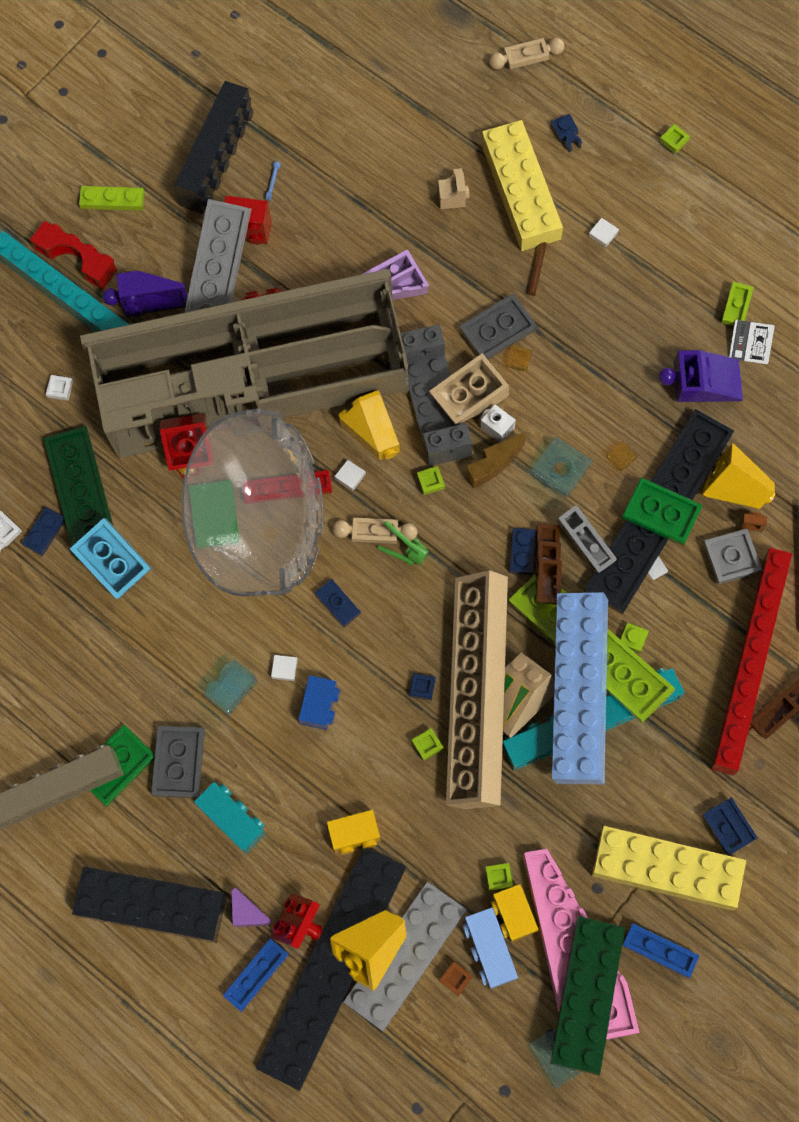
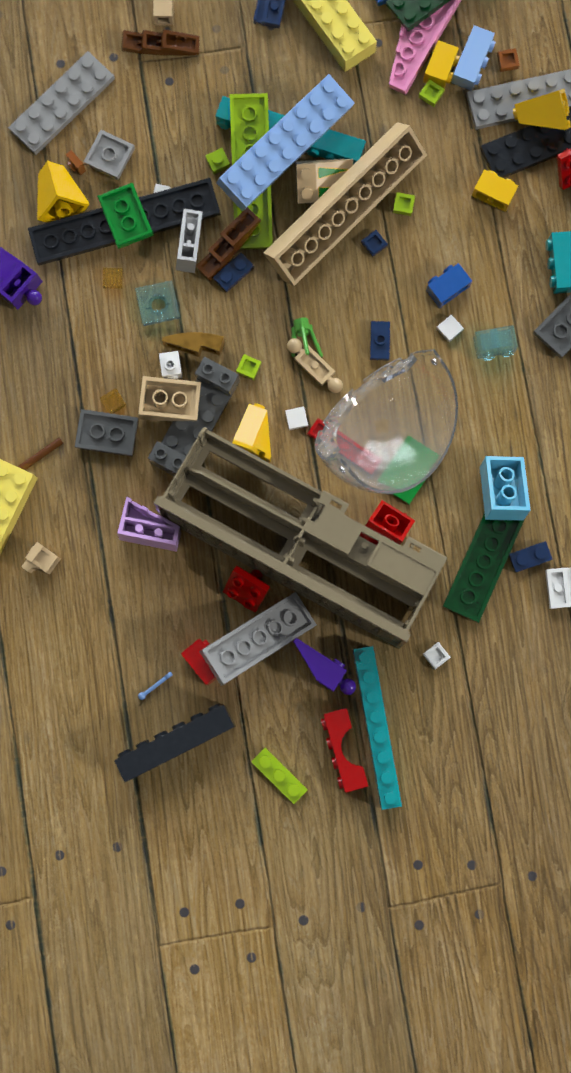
camera: 140 degrees left, 10 degrees up
red brick [711,547,793,776] -> none

